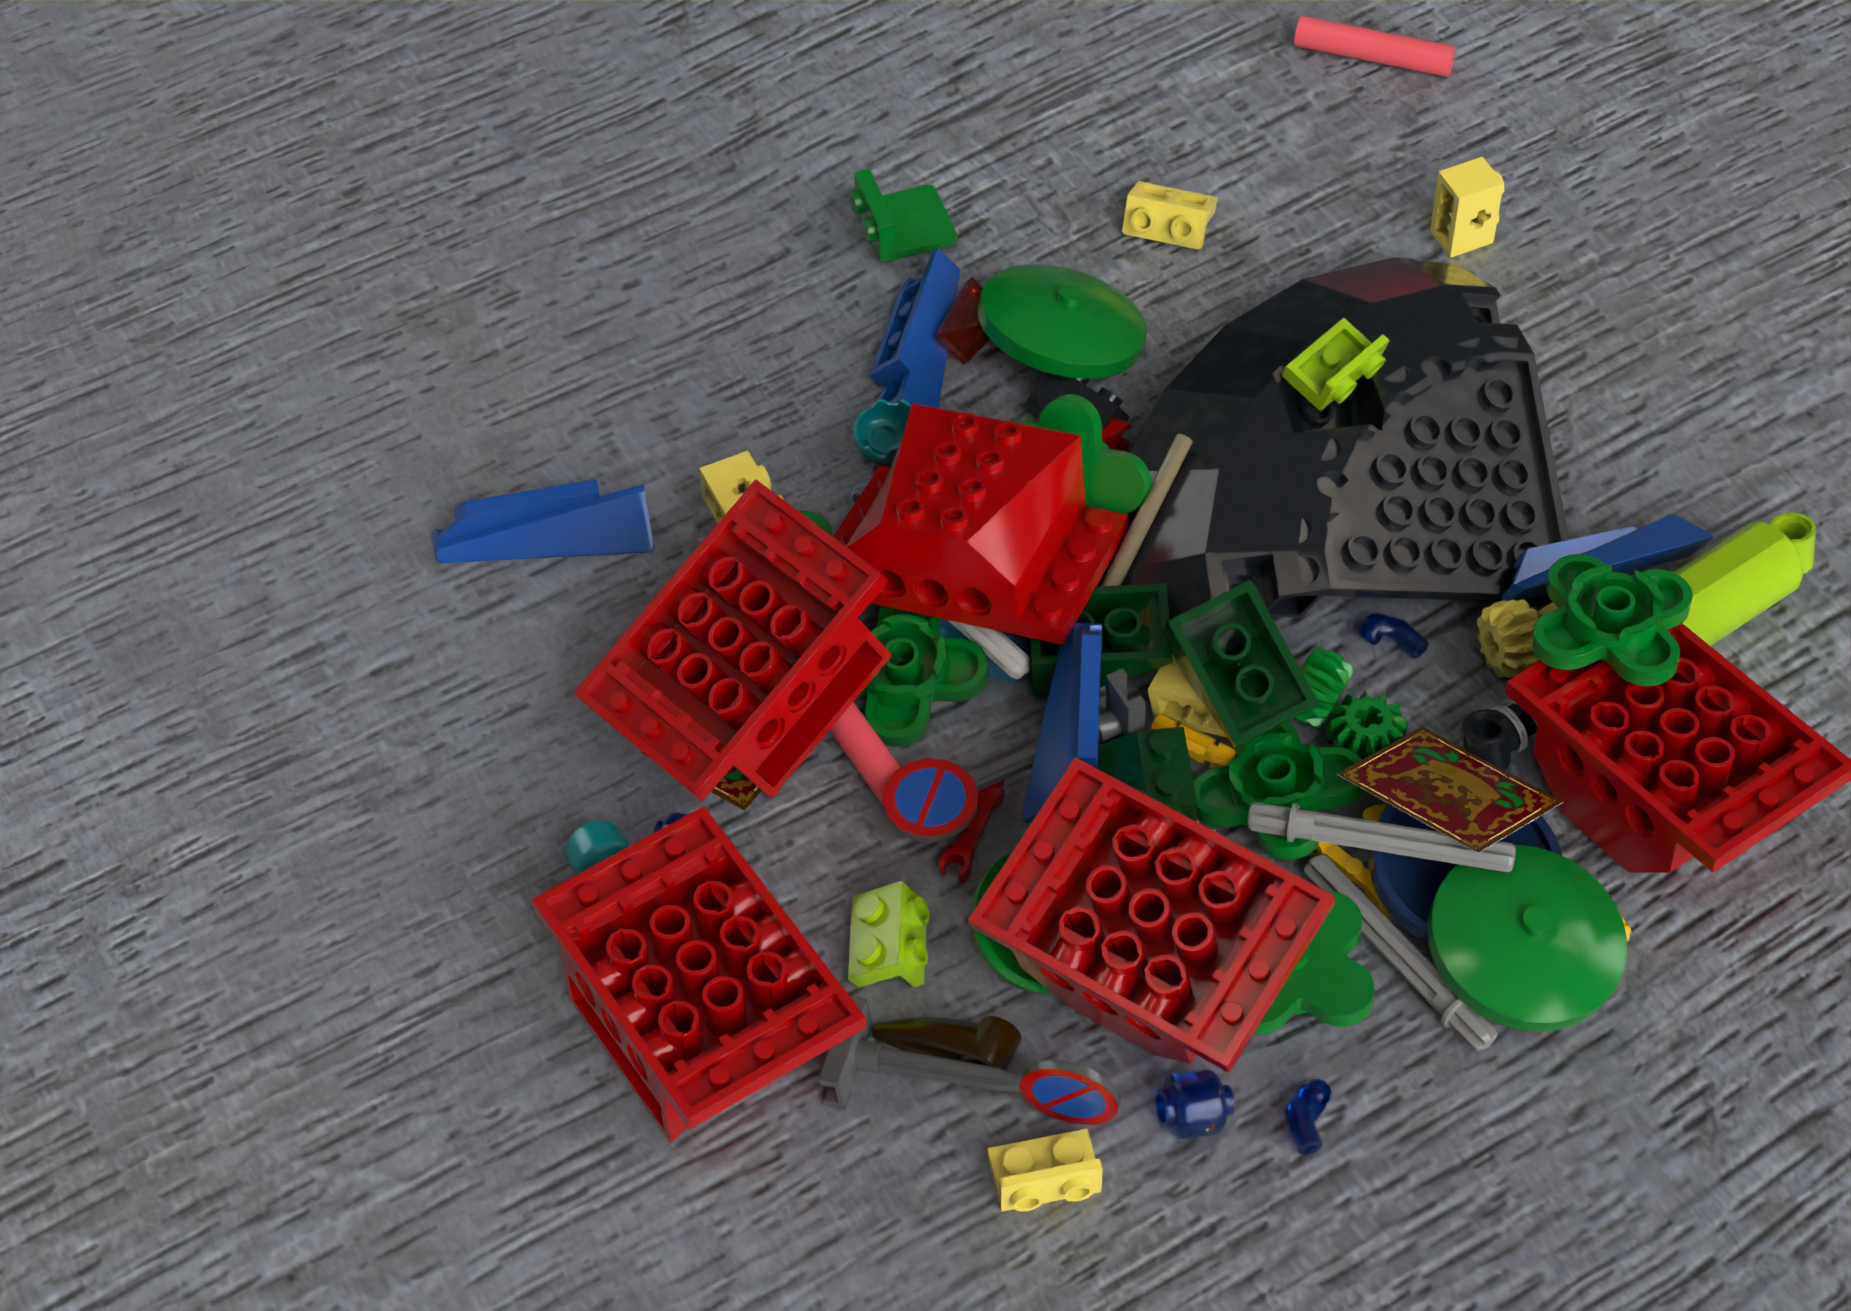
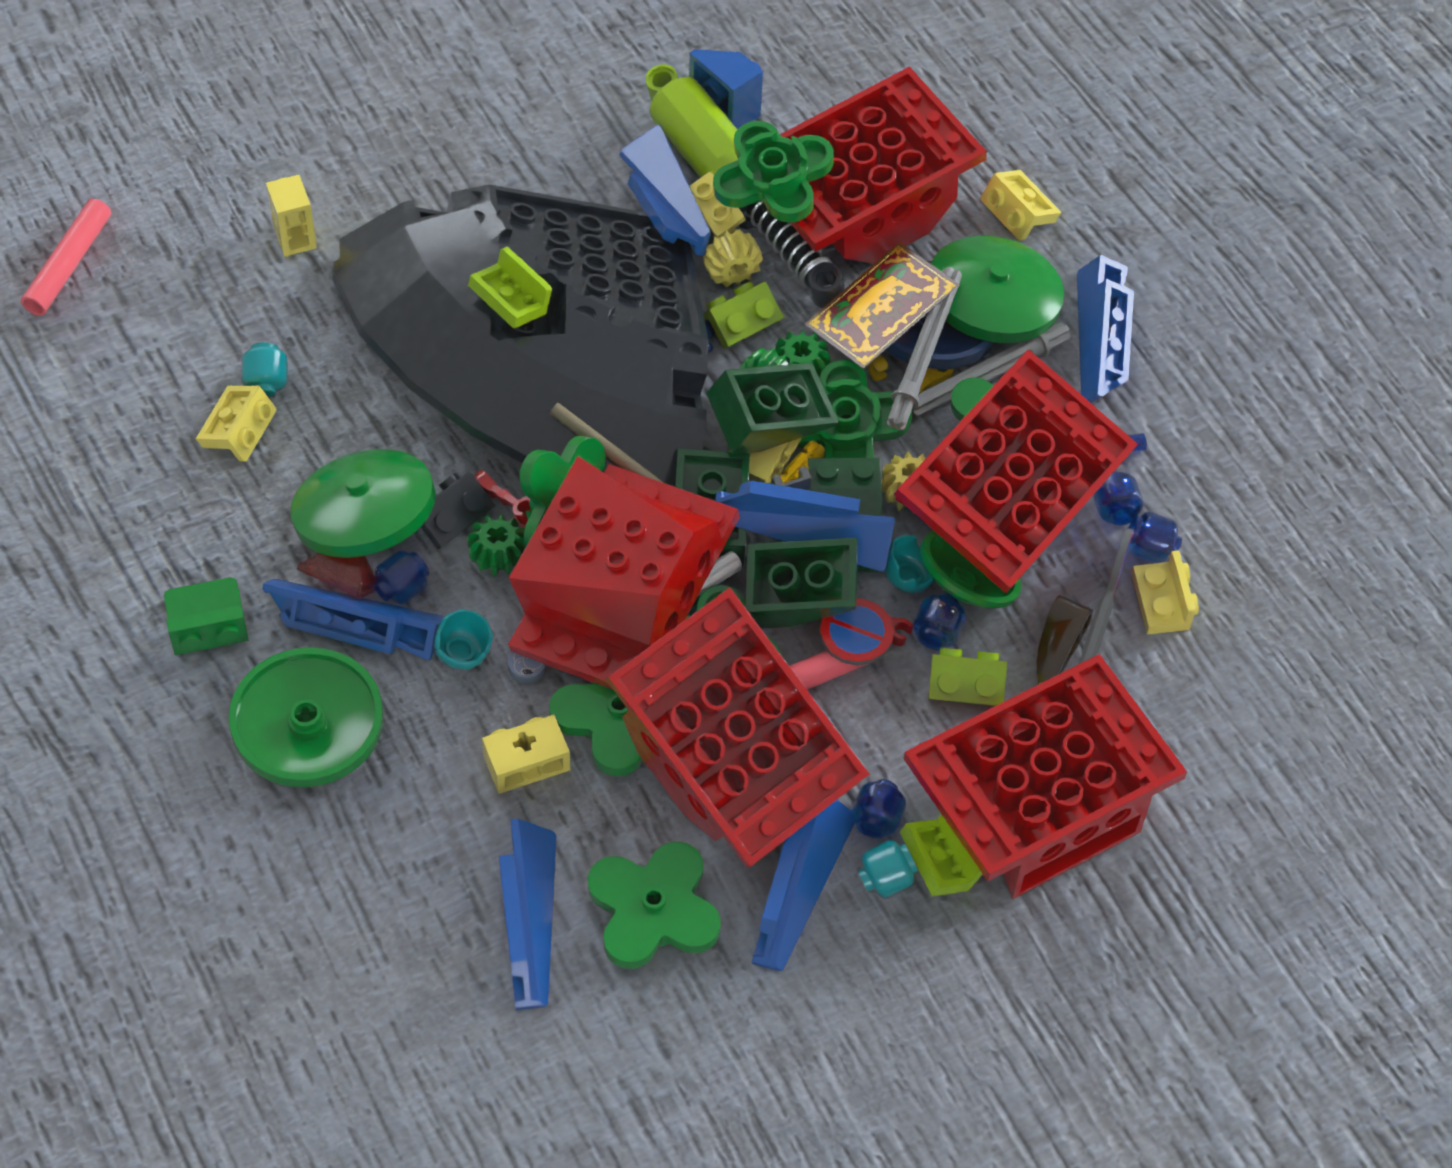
camera: 90 degrees left, 5 degrees up
none -> green dish [229,647,383,787]
none -> teal head [242,342,288,397]
none -> clear blue head [373,550,430,605]
none -> green plant [587,842,721,969]
none -> blue slope [689,49,763,130]
none -> lime bracket [703,281,784,349]
none -> dark green slope [745,538,858,629]
none -> blue wedge [752,800,856,971]
none -> clear blue head [913,594,966,650]
none -> light yellow bracket [980,170,1062,241]
none -> blue wedge [1077,255,1134,403]
none -> clear blue head [1128,511,1182,563]

